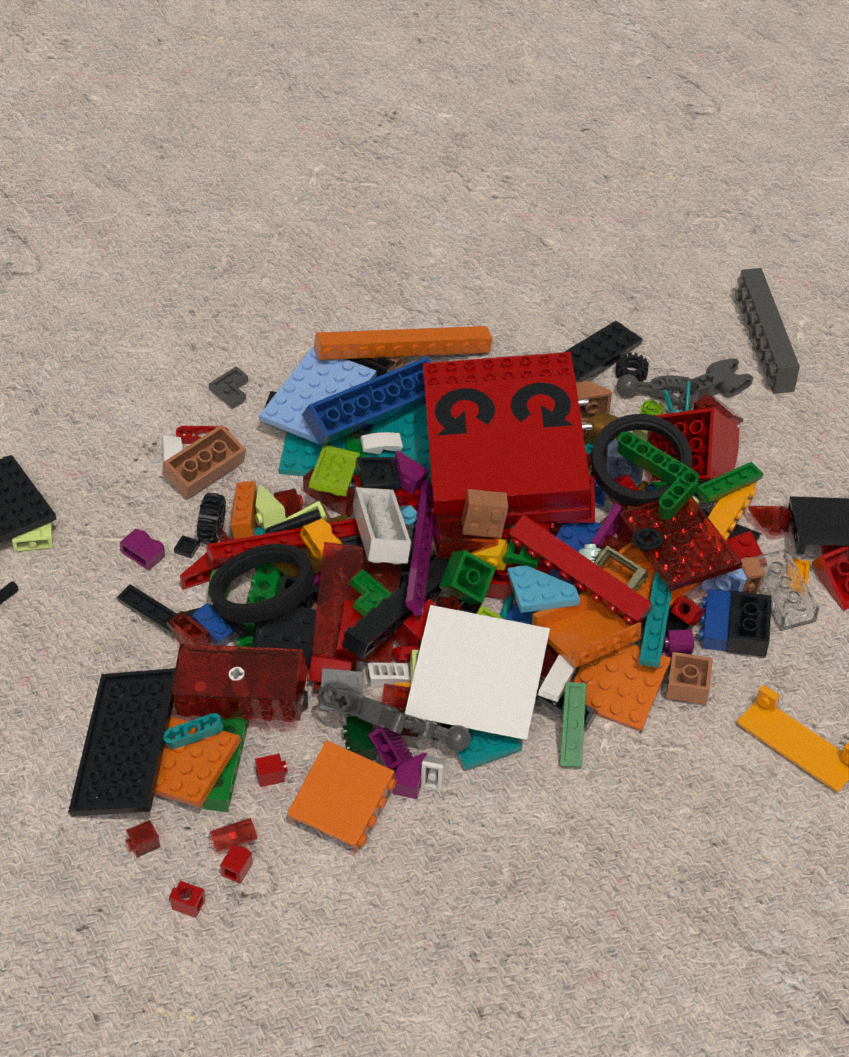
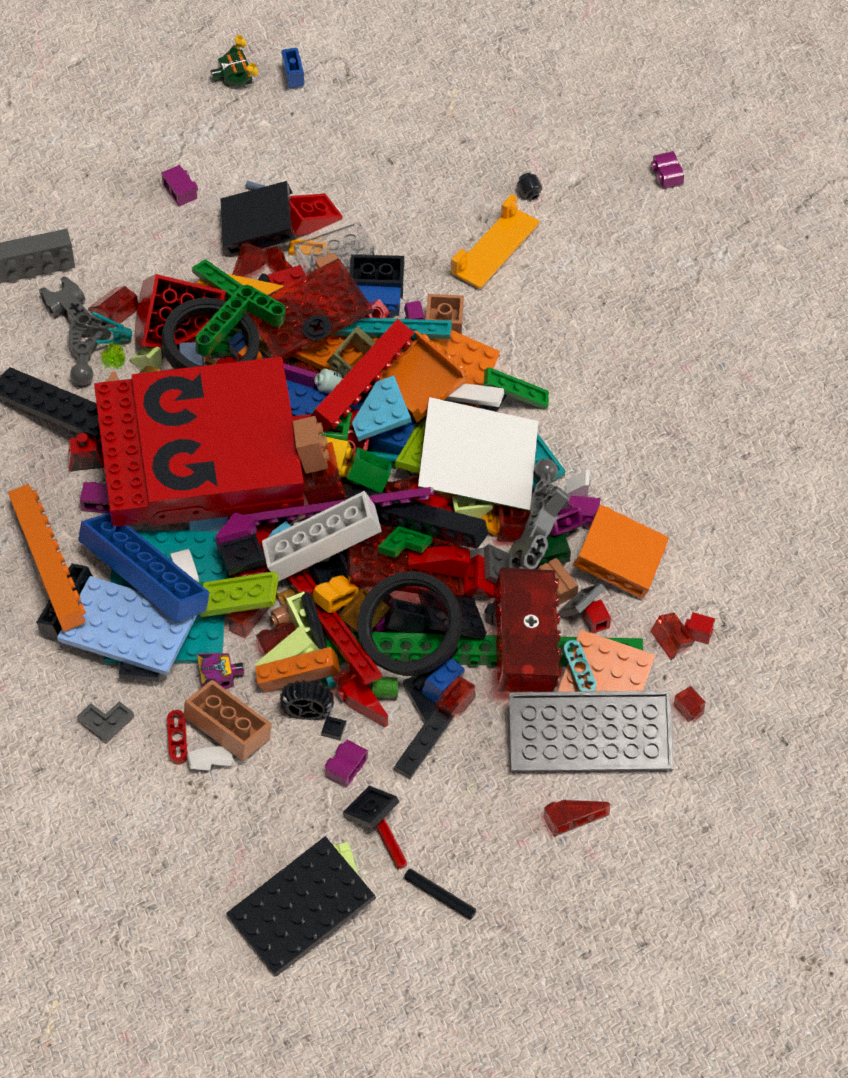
camera: 95 degrees left, 5 degrees up
red brick [169,880,205,918] -> none
black tyre [615,352,649,382] -> none
none -> torso [197,653,244,690]
none -> clear red slope [261,246,292,273]
none -> black plate [343,785,399,829]
none -> red axle [376,818,407,869]
none -> nougat brick [536,558,578,605]
none -> clear red slope [543,800,610,837]
none -> dark grey tile [558,584,605,618]

